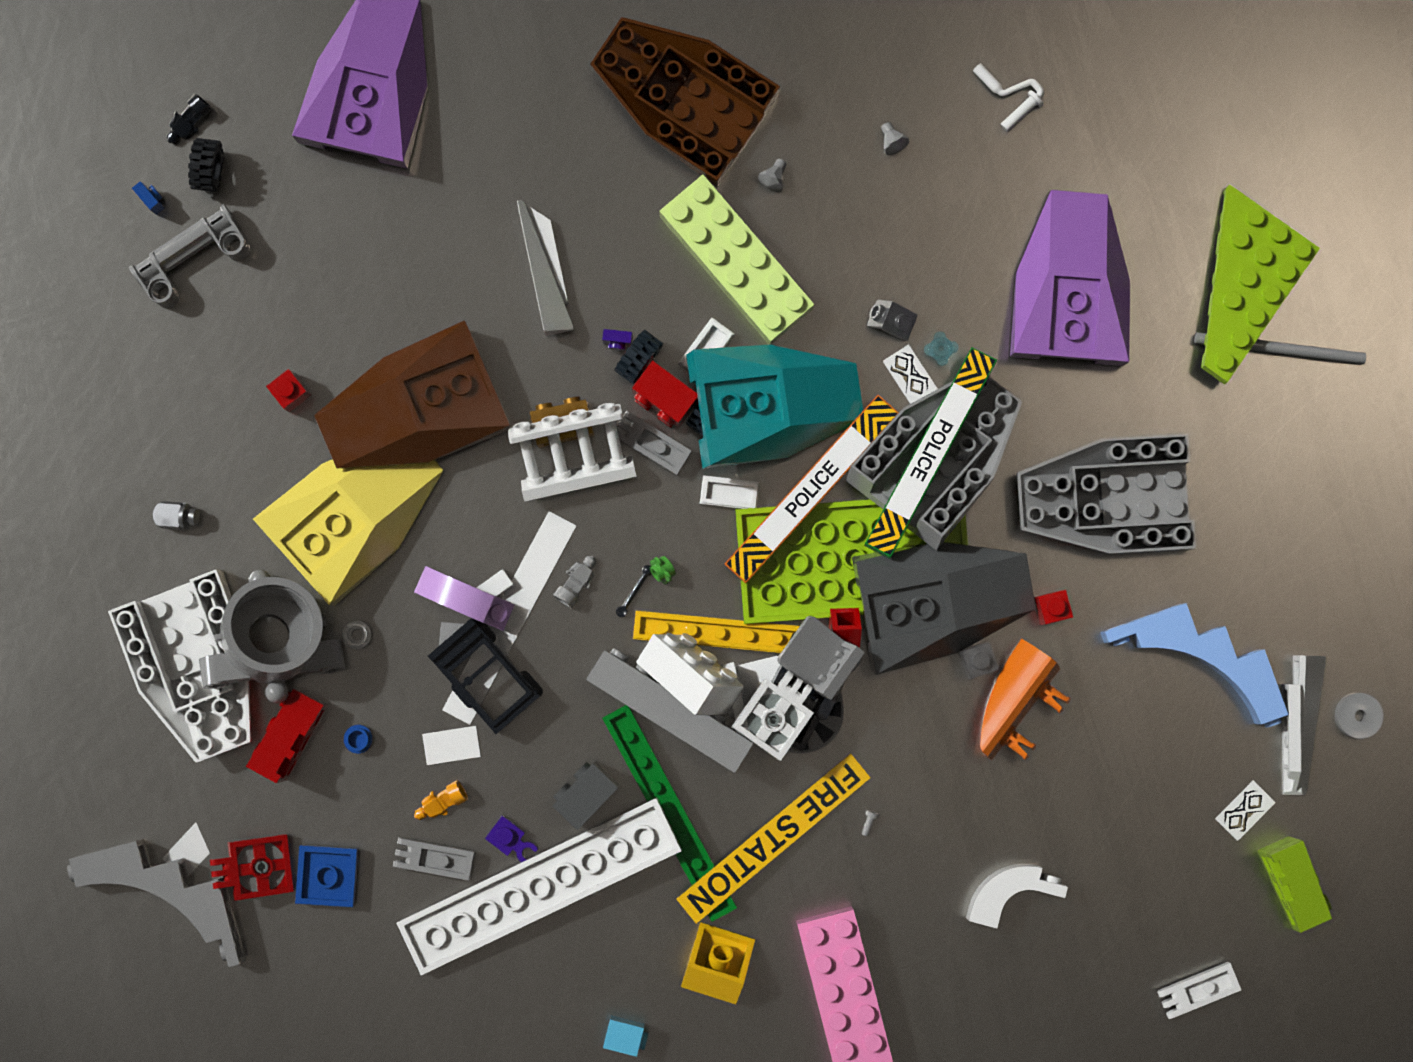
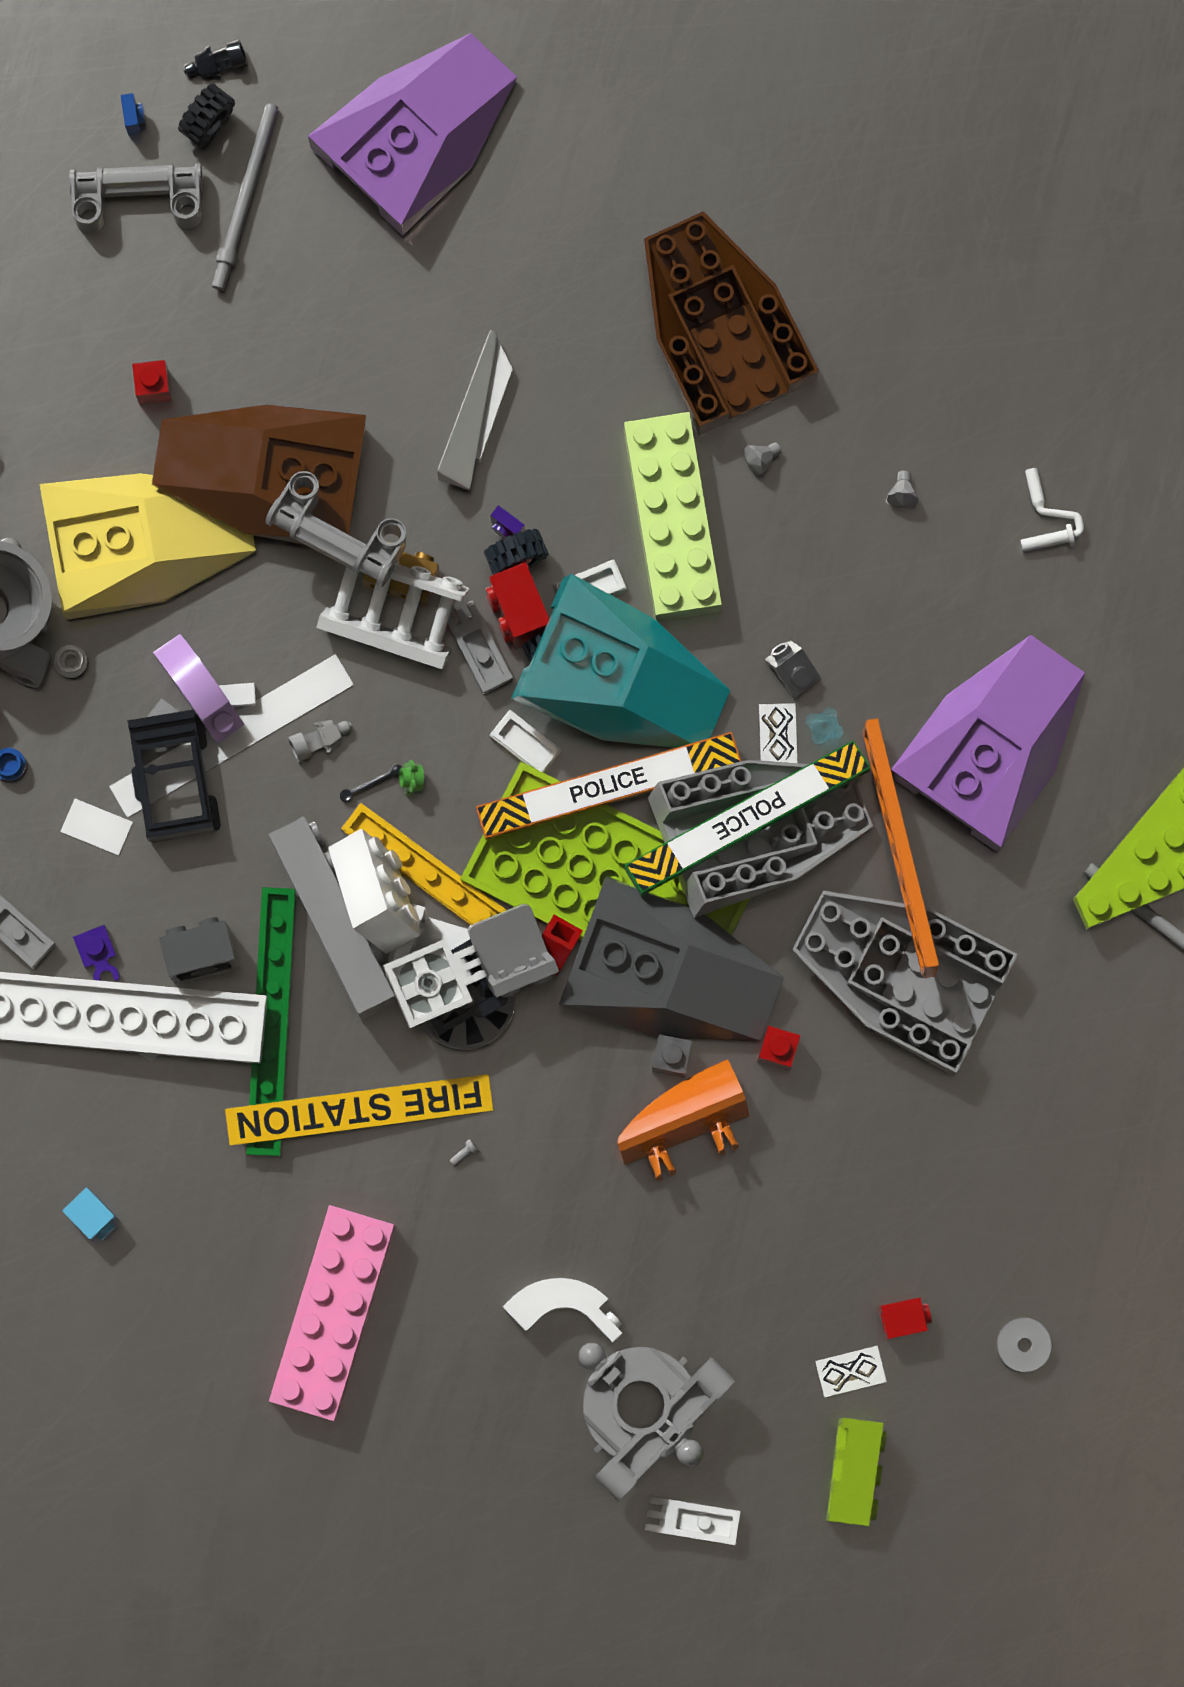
camera: 30 degrees right, 5 degrees down
light orange piece [414,780,468,820] -> none
yellow slope [681,922,755,1004] -> none
light blue arch [1100,603,1288,728] -> none
white wedge [1282,655,1326,795] -> none
none -> light grey bar [212,104,279,291]
none -> light grey piece [265,471,406,587]
none -> light grey piece [578,1342,736,1502]
none -> orange tile [862,718,939,979]
none -> red brick [879,1297,932,1340]

